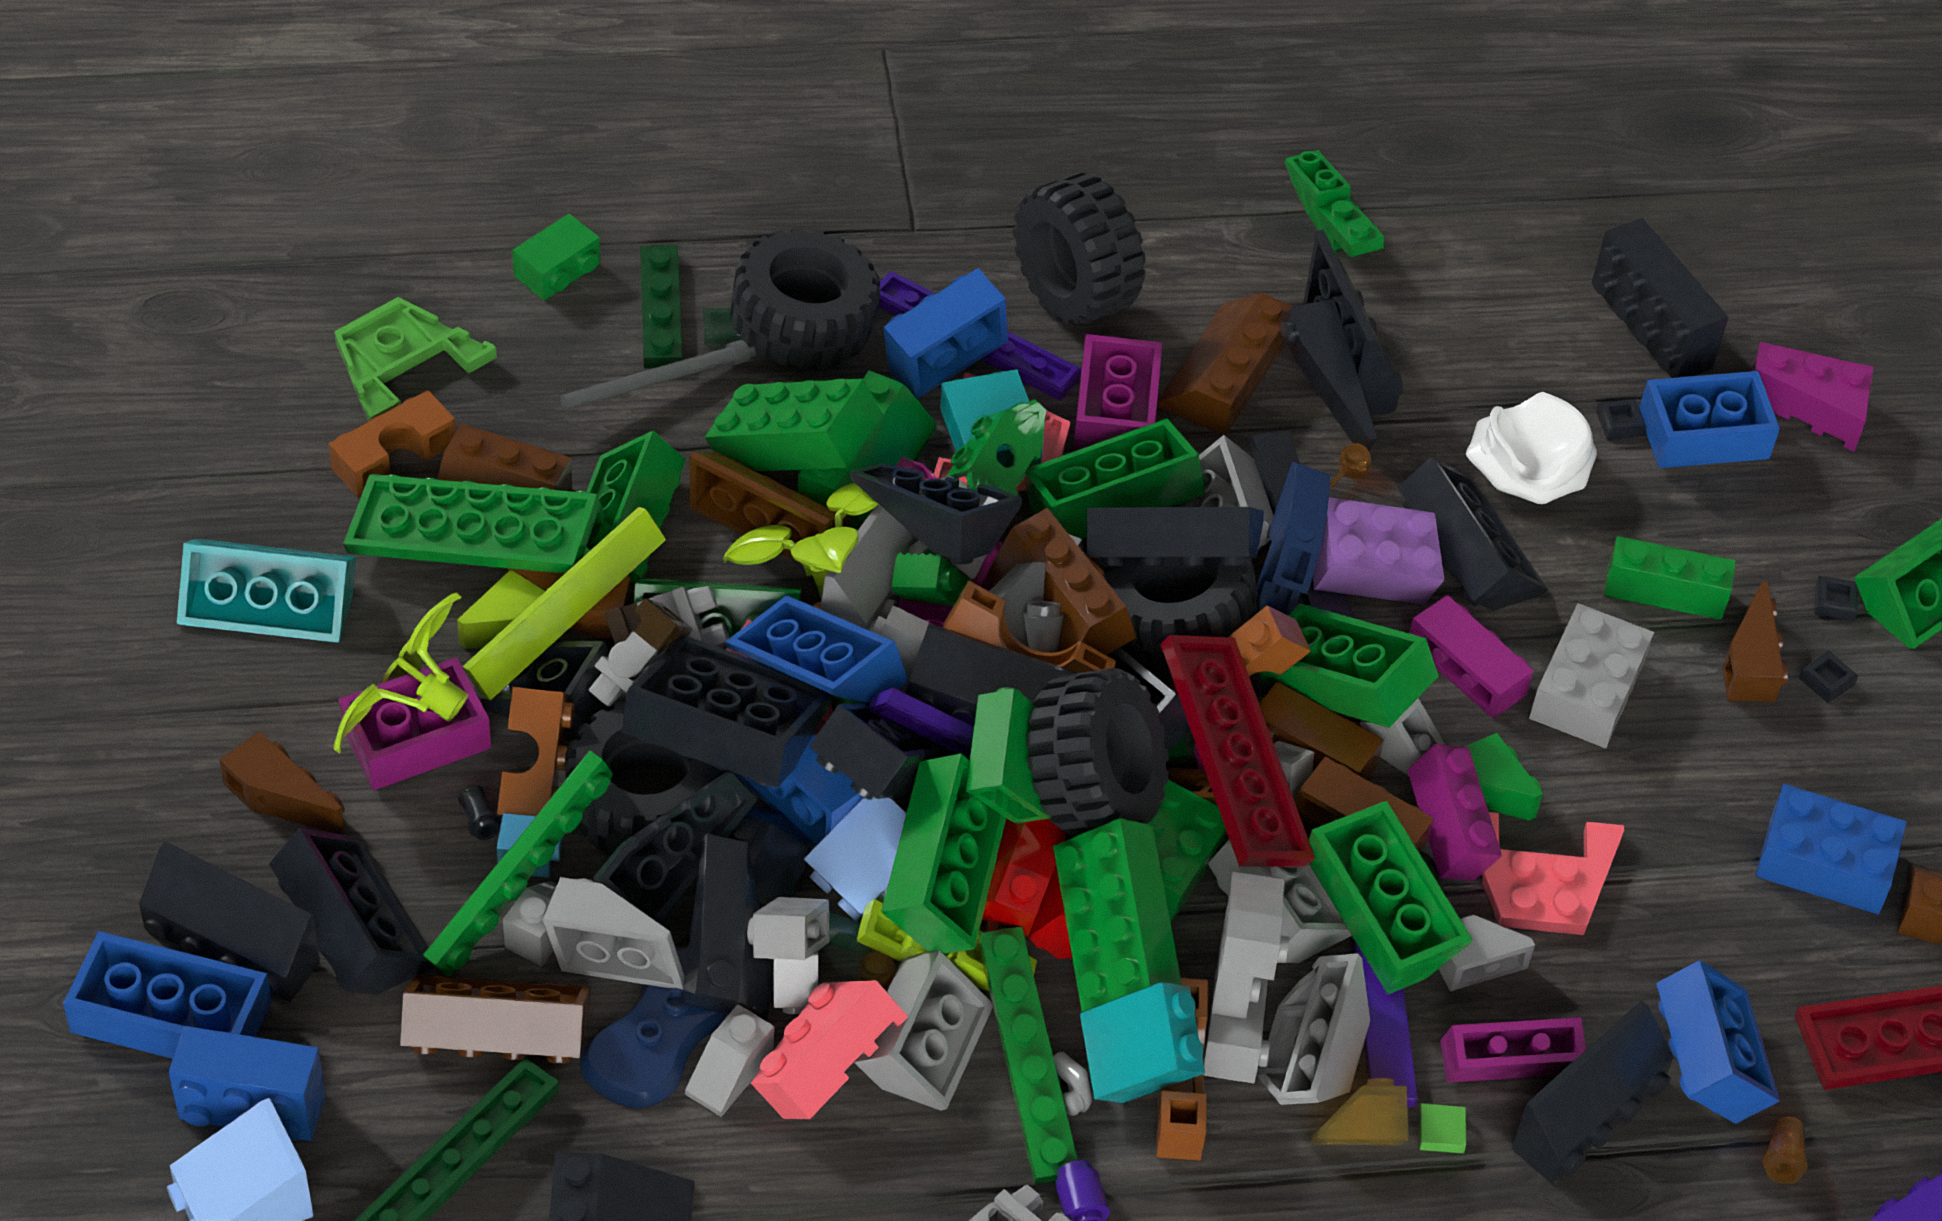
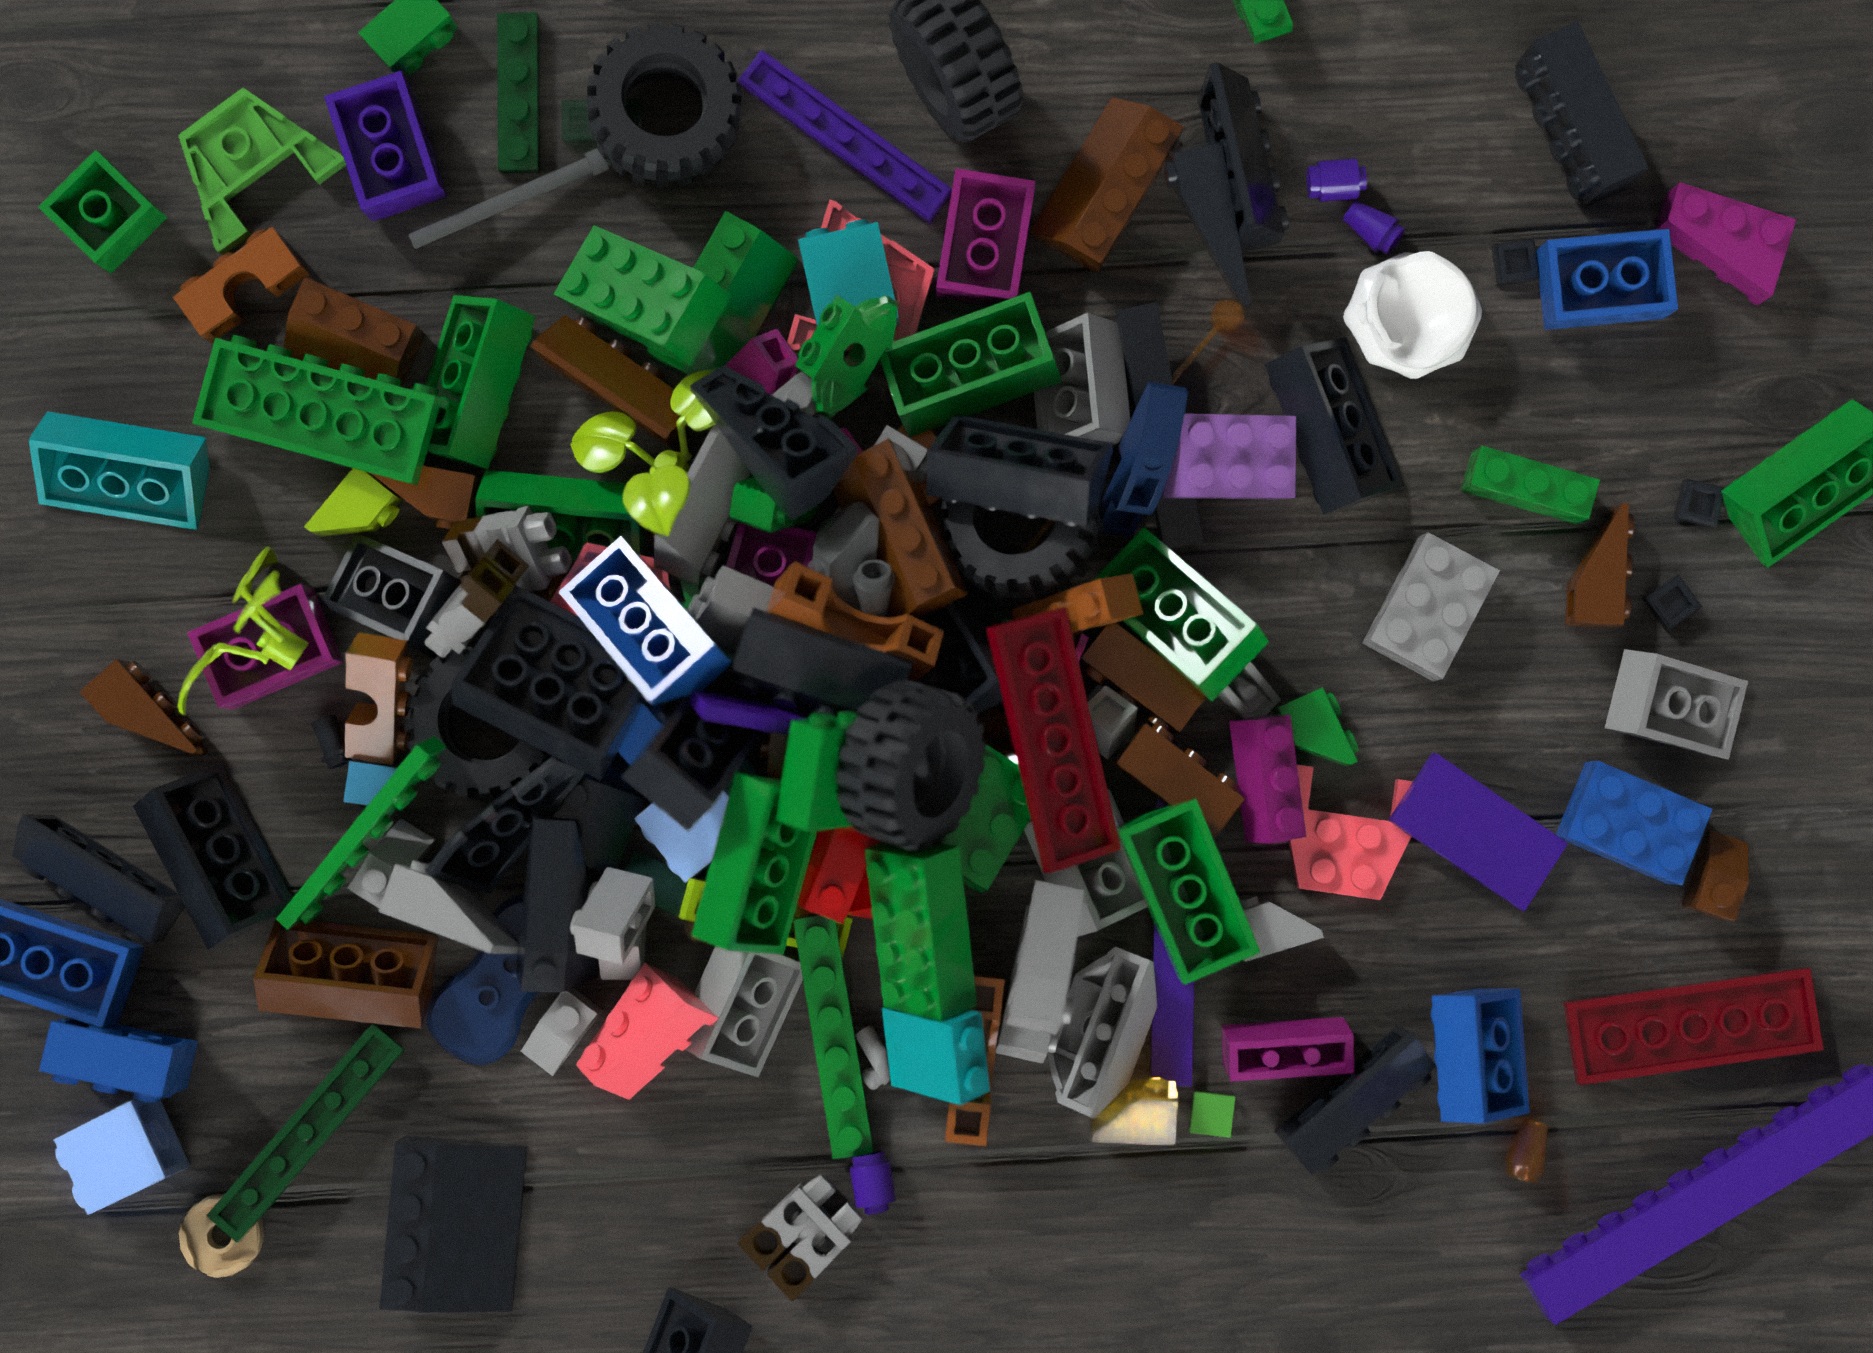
camera: 10 degrees right, 35 degrees up
lime tile [462,507,666,700] -> none
blue brick [883,268,1008,399] -> none
magenta brick [1410,595,1534,719] -> none
none -> green brick [38,150,168,274]
none -> dark purple brick [324,71,448,222]
none -> dark purple brick [1306,158,1367,202]
none -> dark purple cone [1343,200,1406,256]
none -> dark purple tile [1388,753,1568,911]
none -> light grey slope [1605,649,1748,760]

